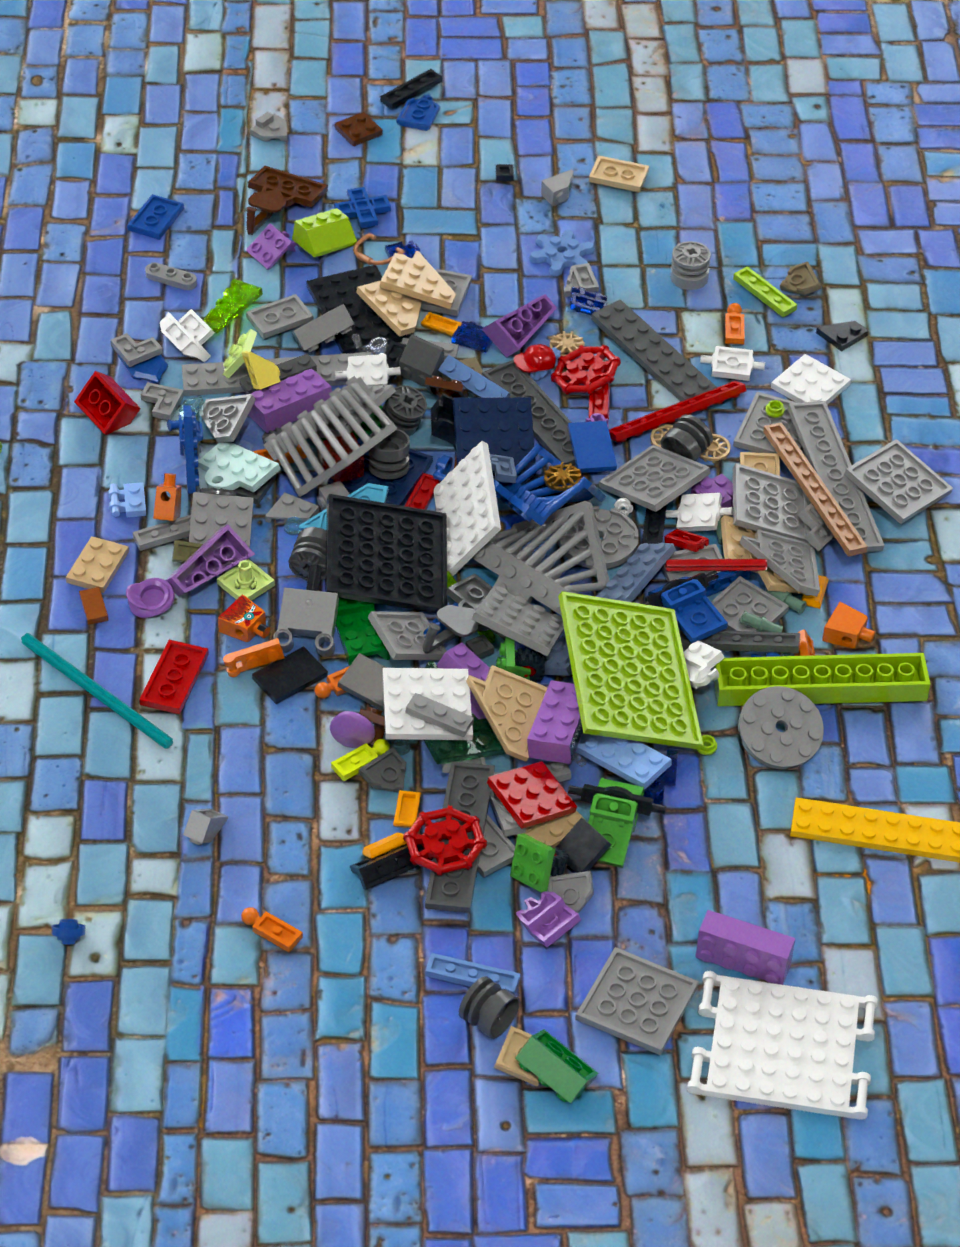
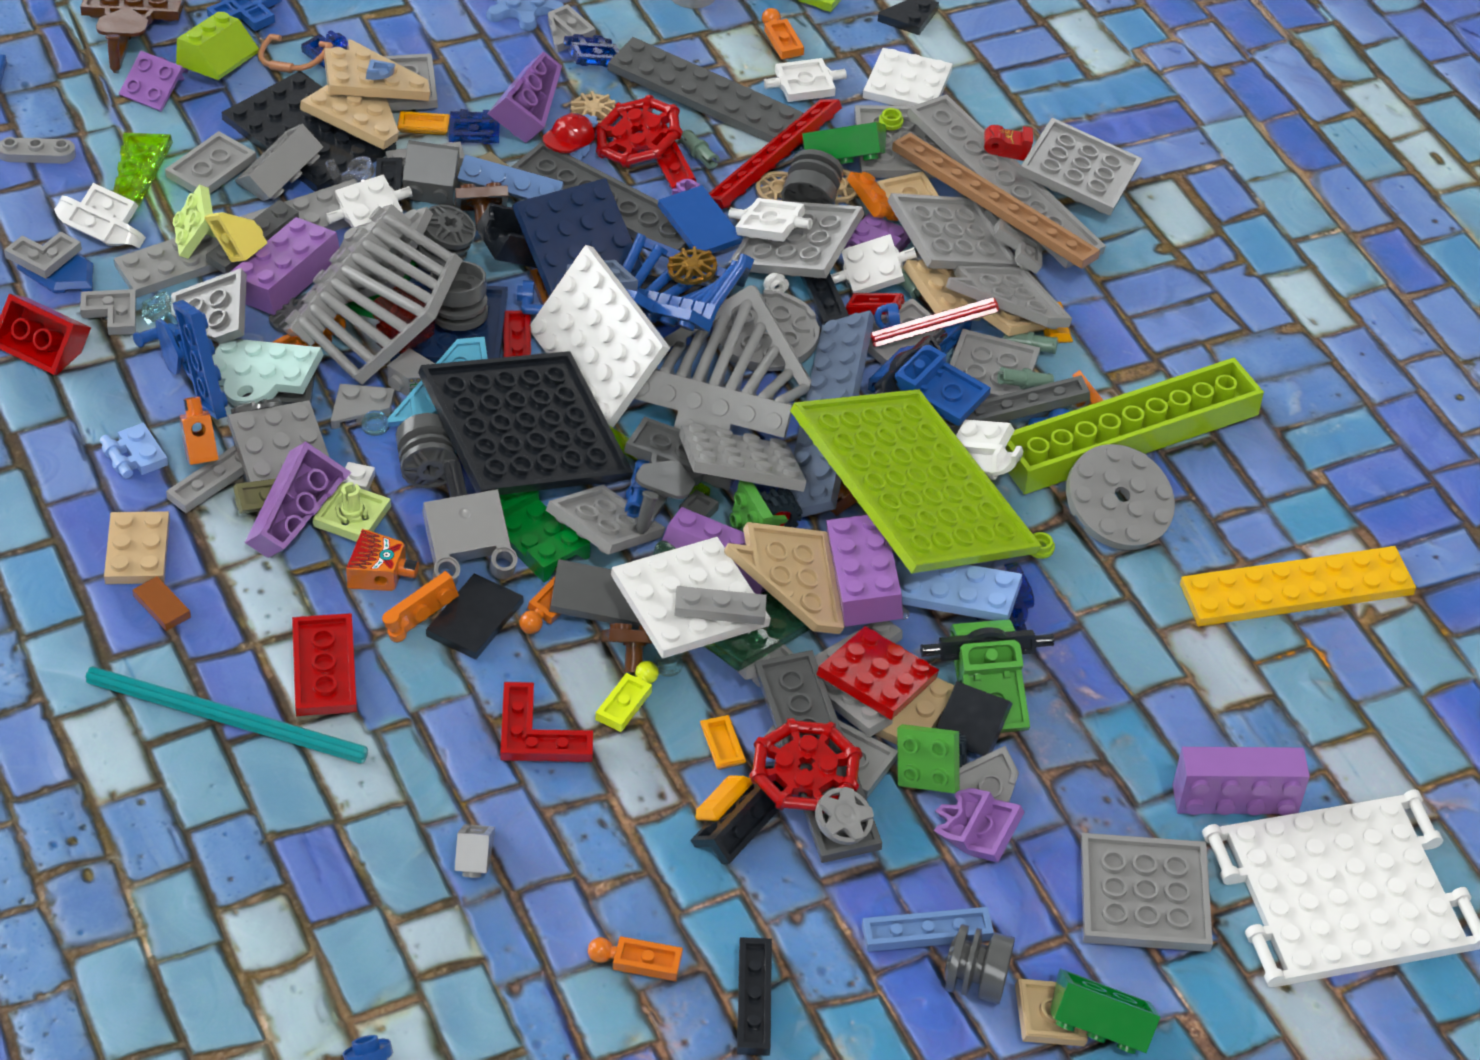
camera: 25 degrees left, 0 degrees up
medium lavender piece [126,578,175,618] -> none
medium lavender piece [330,711,375,748] -> none
dark grey plate [359,748,407,792] -> none
orange torso [822,602,876,649] -> none
none -> white plate [342,462,375,491]
none -> medium blue tile [366,59,395,80]
none -> red plate [500,682,593,762]
none -> sand green pin [679,130,720,169]
none -> white plate [728,198,813,242]
none -> black plate [737,937,772,1056]
none -> green slope [802,122,887,165]
none -> light grey wheel [815,787,874,845]
none -> orange plate [847,171,898,221]
none -> blue tile [874,303,900,329]
none -> red leg [984,125,1033,161]

